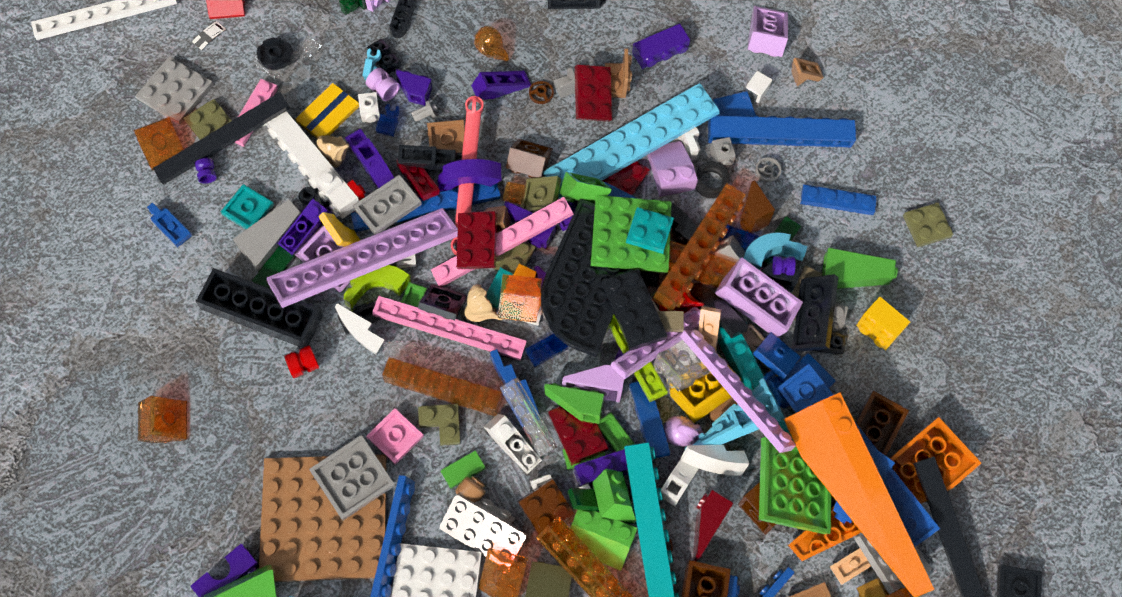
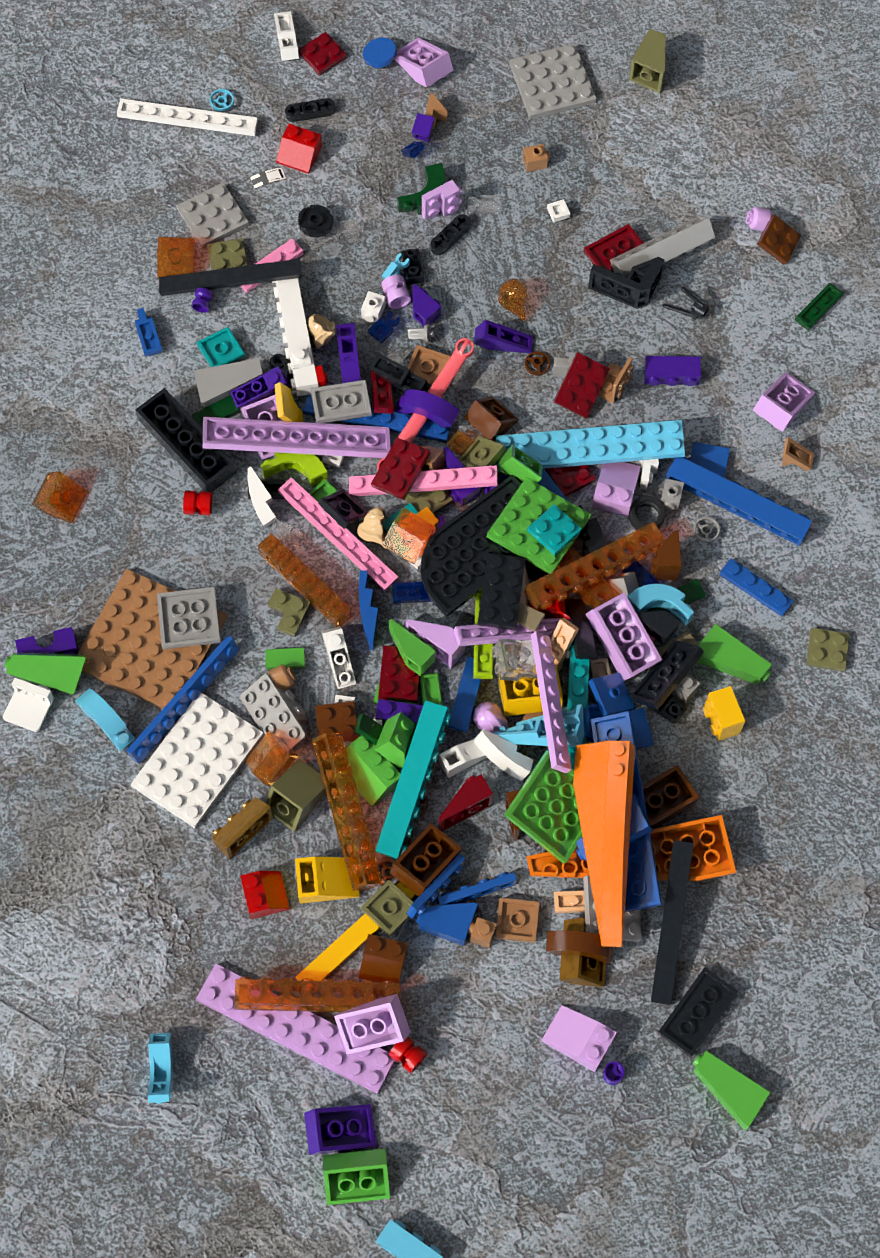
camera: 30 degrees right, 0 degrees up
yellow tile [295,83,359,139] -> none
bright pink plate [366,408,424,465] -> none
clear plate [500,377,557,457] -> none
white panel [746,71,772,103] -> none
dark purple wheel [772,256,795,275] -> none

